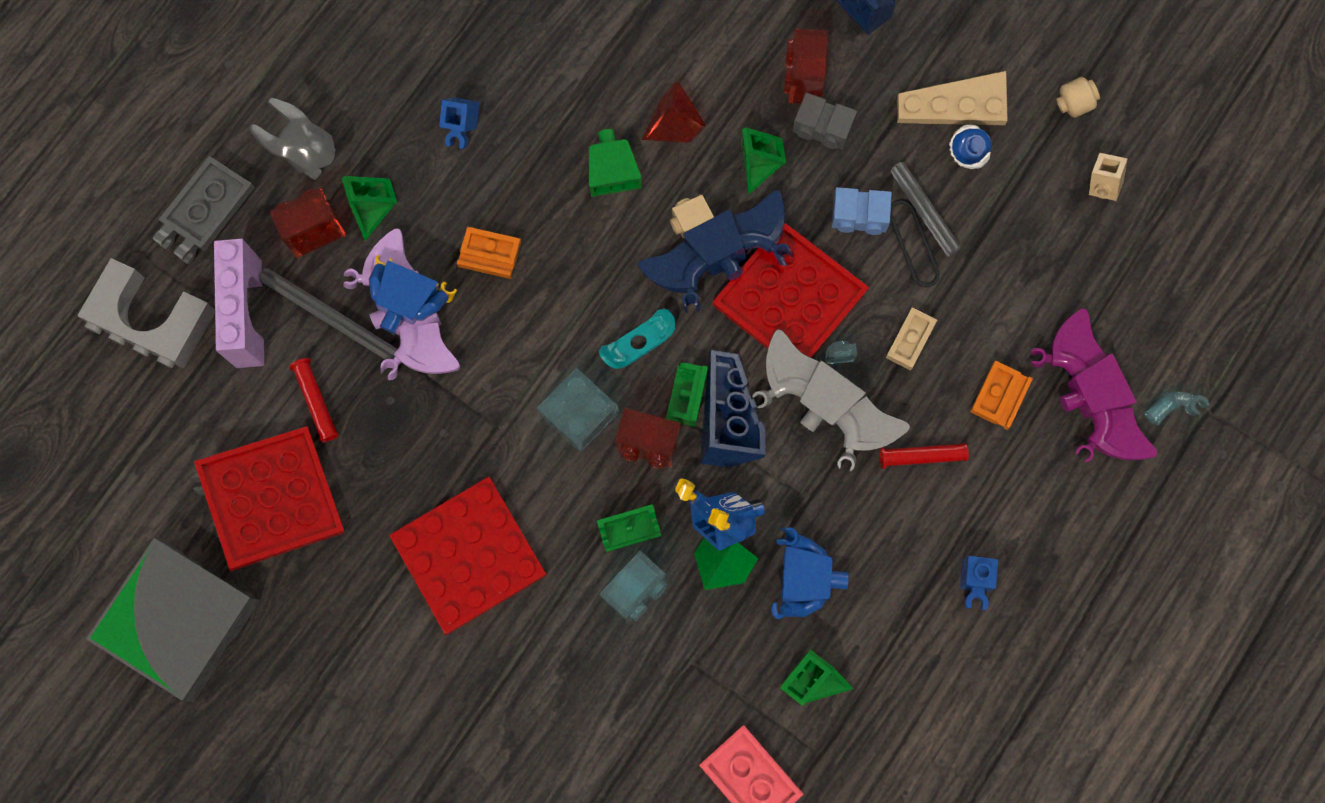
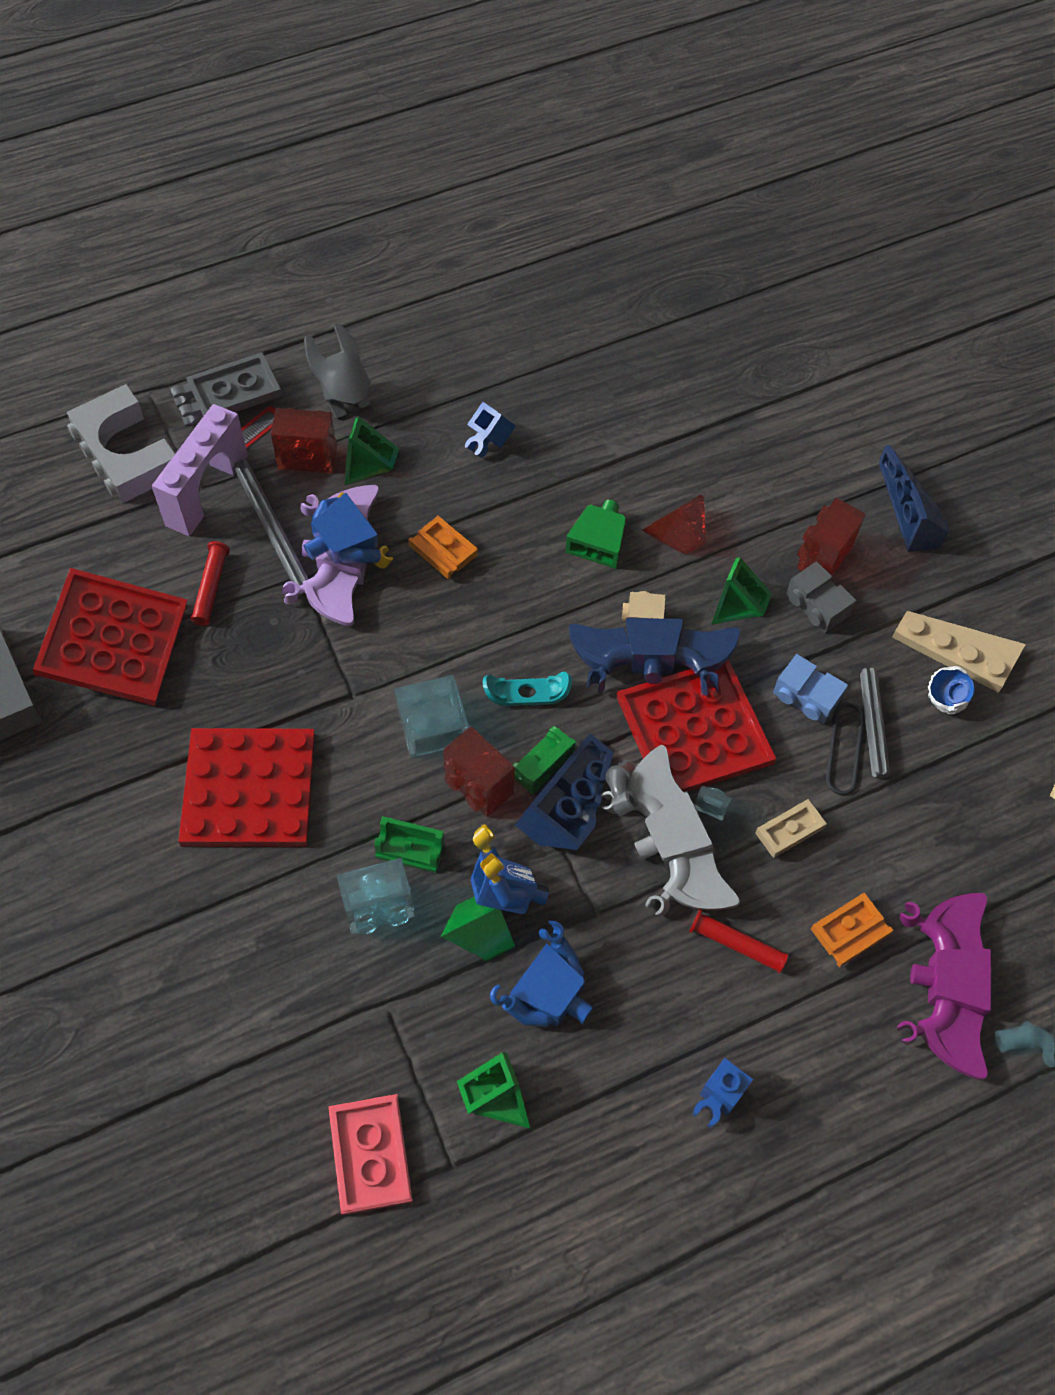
camera: 25 degrees right, 15 degrees down
none -> sticker [241,406,284,448]
none -> dark grey piece [606,759,638,817]

